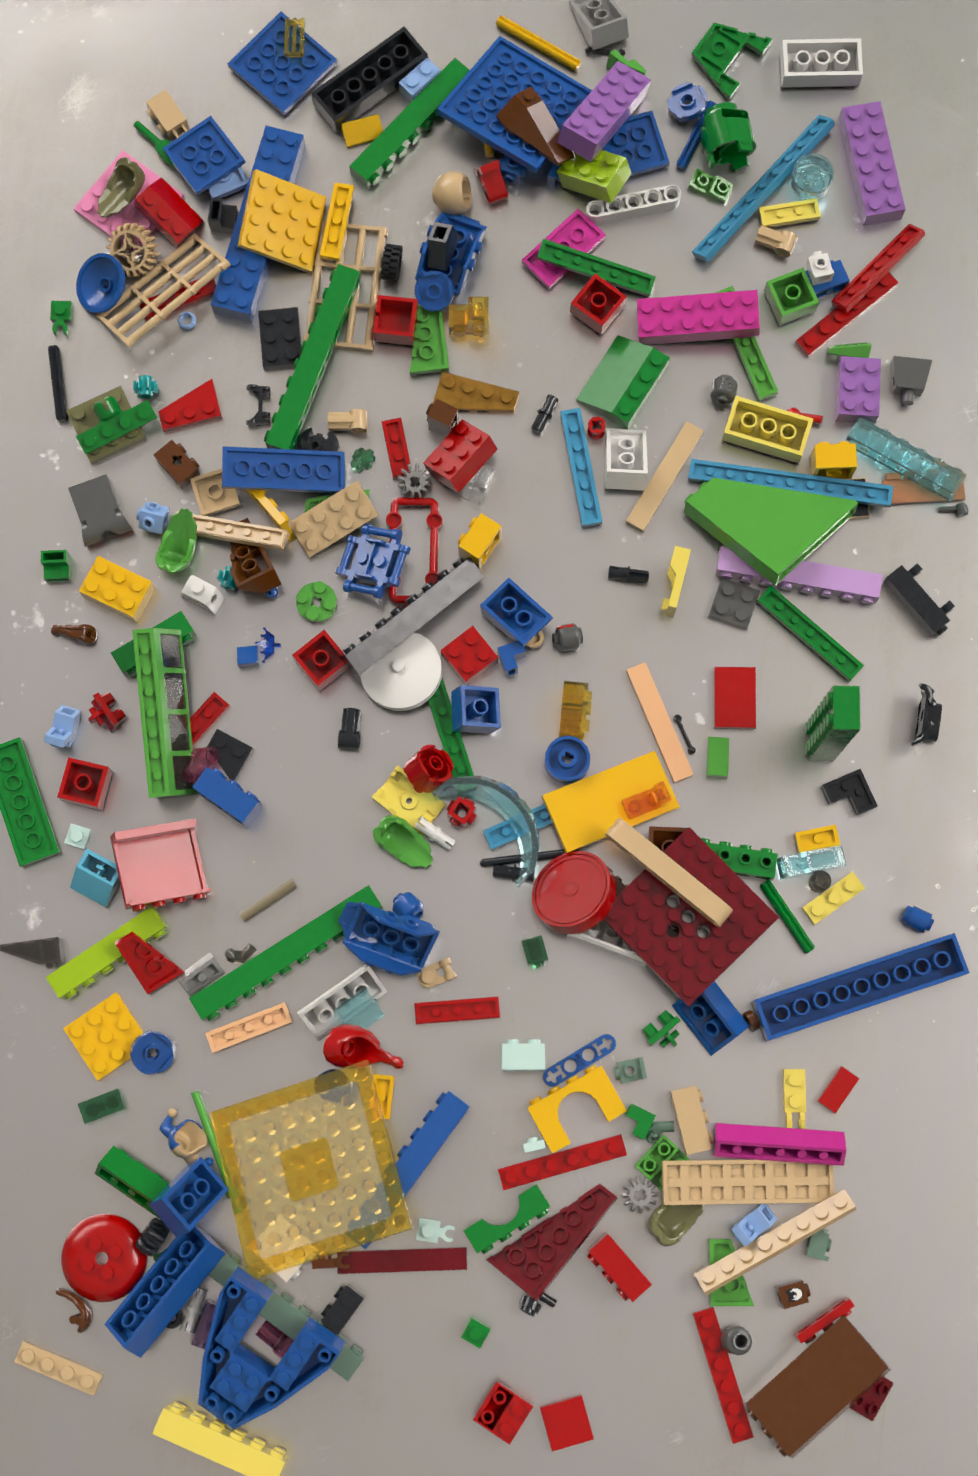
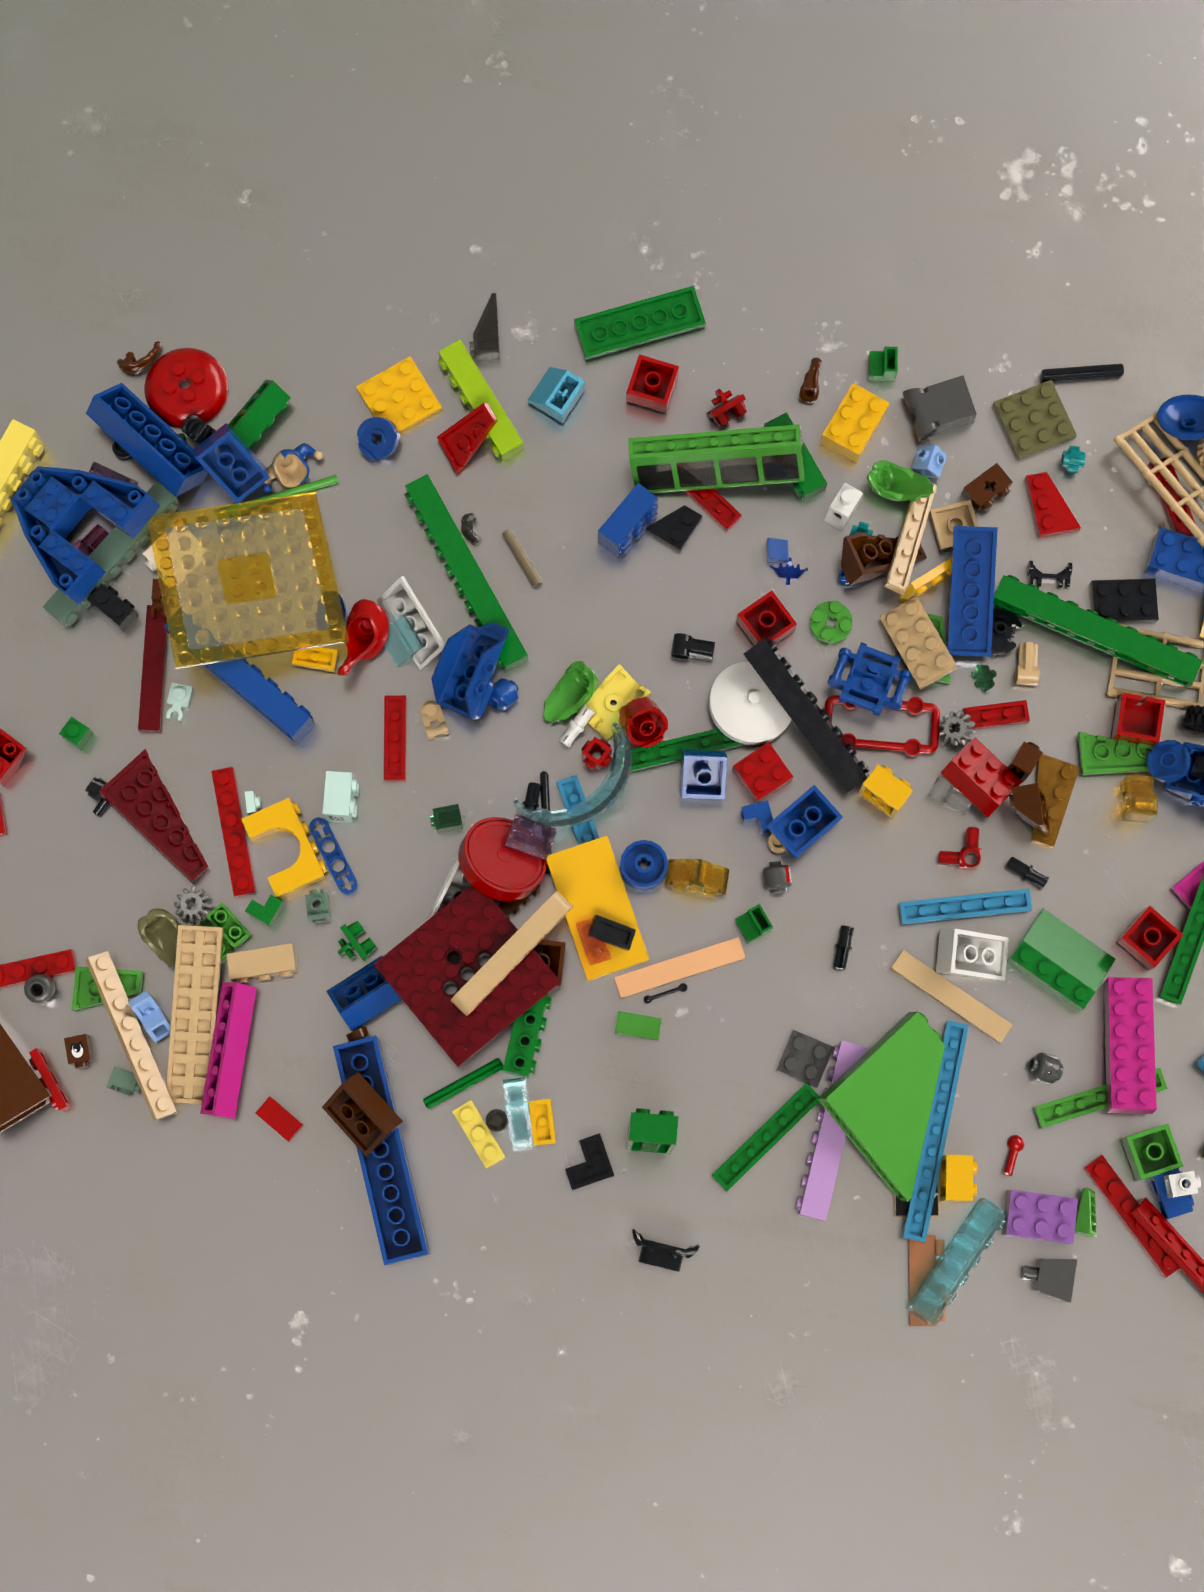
camera: 90 degrees right, 0 degrees up
tan plate [14,1341,104,1396] -> none
light blue brick [44,705,81,748] -> none
green plate [50,301,73,336] -> none
light aqua plate [64,823,92,850] -> none
green plate [76,396,157,454] -> none
clear green plate [78,1088,126,1124] -> none
panel [110,818,212,912] -> none
light grey slope [176,953,225,997] -> none
light blue piece [178,311,196,330] -> none
white pin [180,1288,207,1334] -> none
clear pink piece [183,746,219,784] -> none
light nougat plate [205,1002,293,1053] -> none
green arch [464,1184,550,1254] -> none
red bush [587,417,606,440] -> none
red brick [587,1232,652,1302] -> none
sand green arm [646,1121,674,1143] -> none
light yellow piece [661,546,691,618] -> none
red tile [714,667,756,729] -> none
light yellow brick [722,396,813,463] -> none
light yellow hinge [783,1069,806,1129] -> none
black brick [883,563,955,637] -> none
blue brick [901,905,934,933] -> none
dark grey hand [939,502,969,517] -> none
none -> reddish brown slope [322,1072,403,1157]
none -> clear purple hinge [505,815,557,860]
none -> black tile [588,915,636,951]
none -> green piece [734,904,773,944]
none -> red axle [939,827,982,870]
none -> reddish brown slope [1009,783,1051,836]

